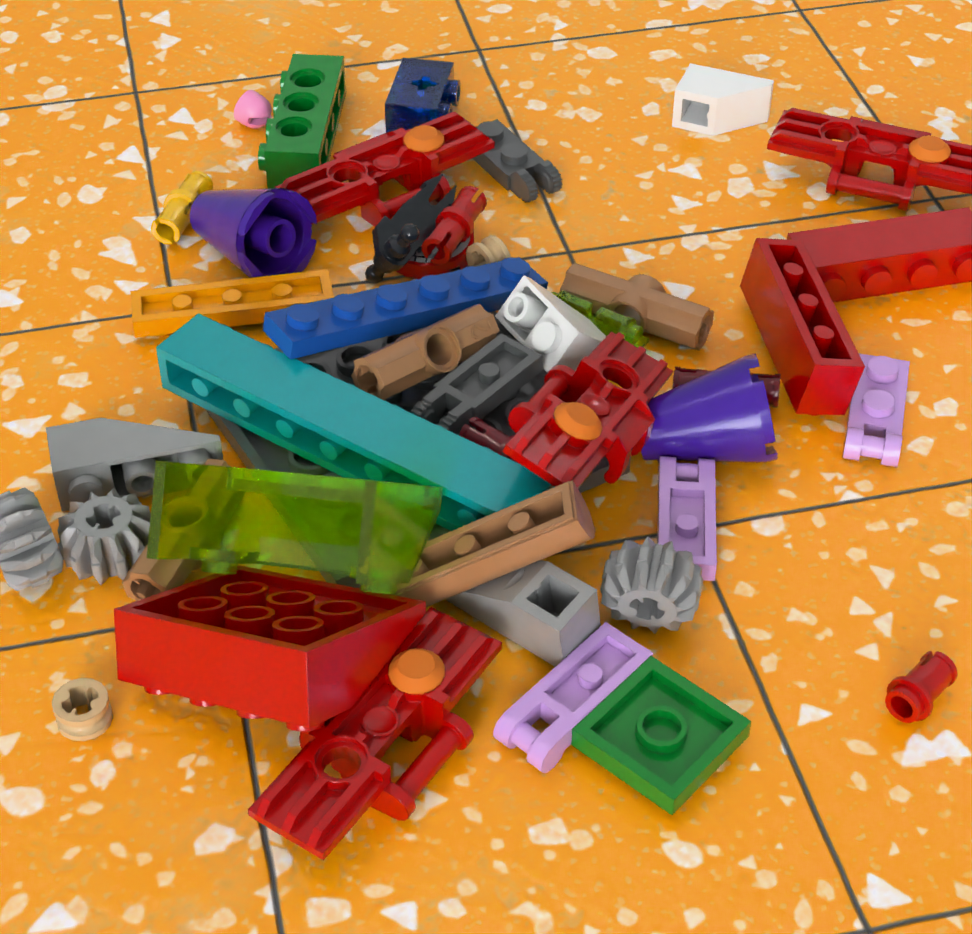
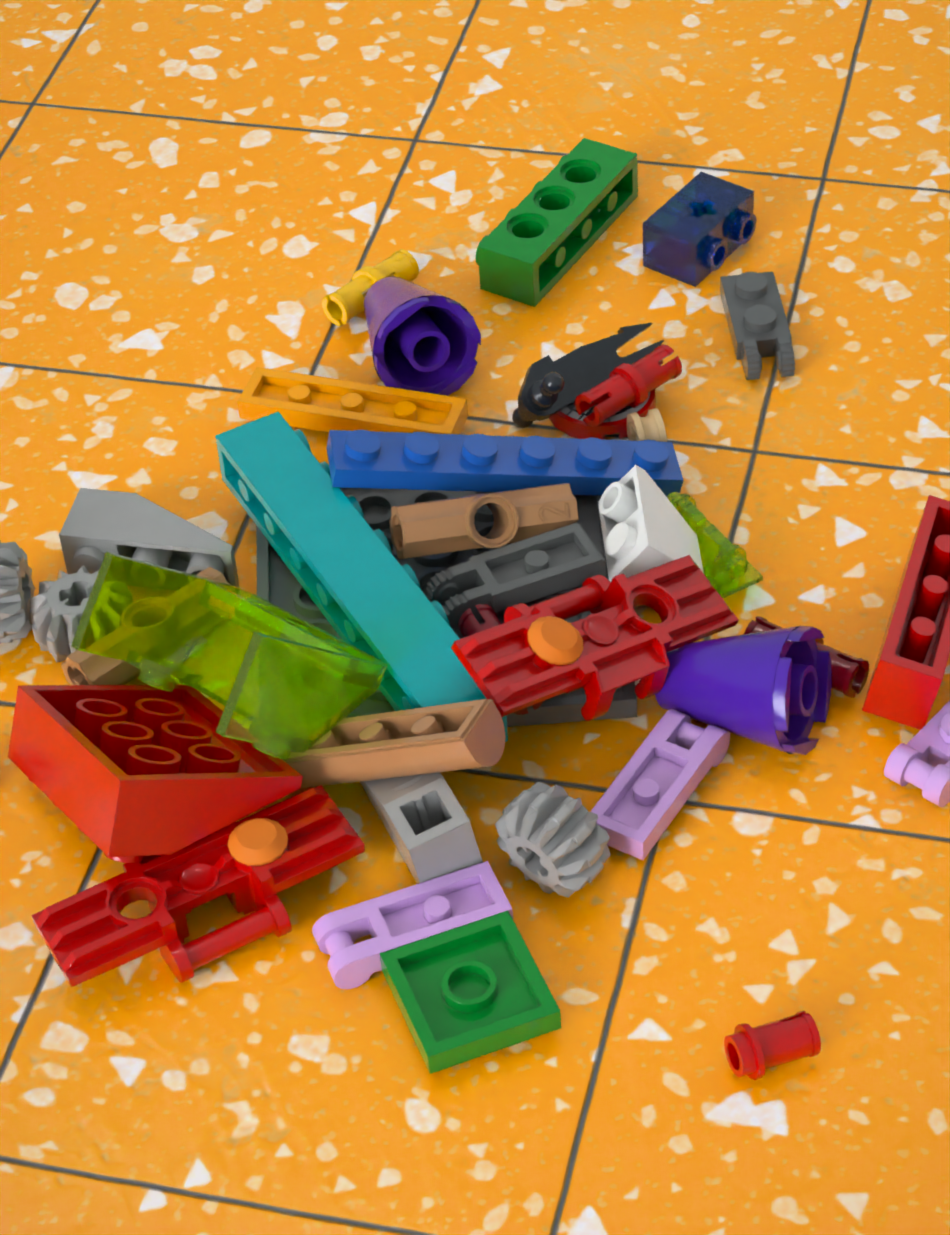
camera: 30 degrees right, 0 degrees up
bright pink hinge [234,90,272,129] -> none
red piece [275,111,495,227] -> none
medium nougat piece [560,263,714,351] -> none

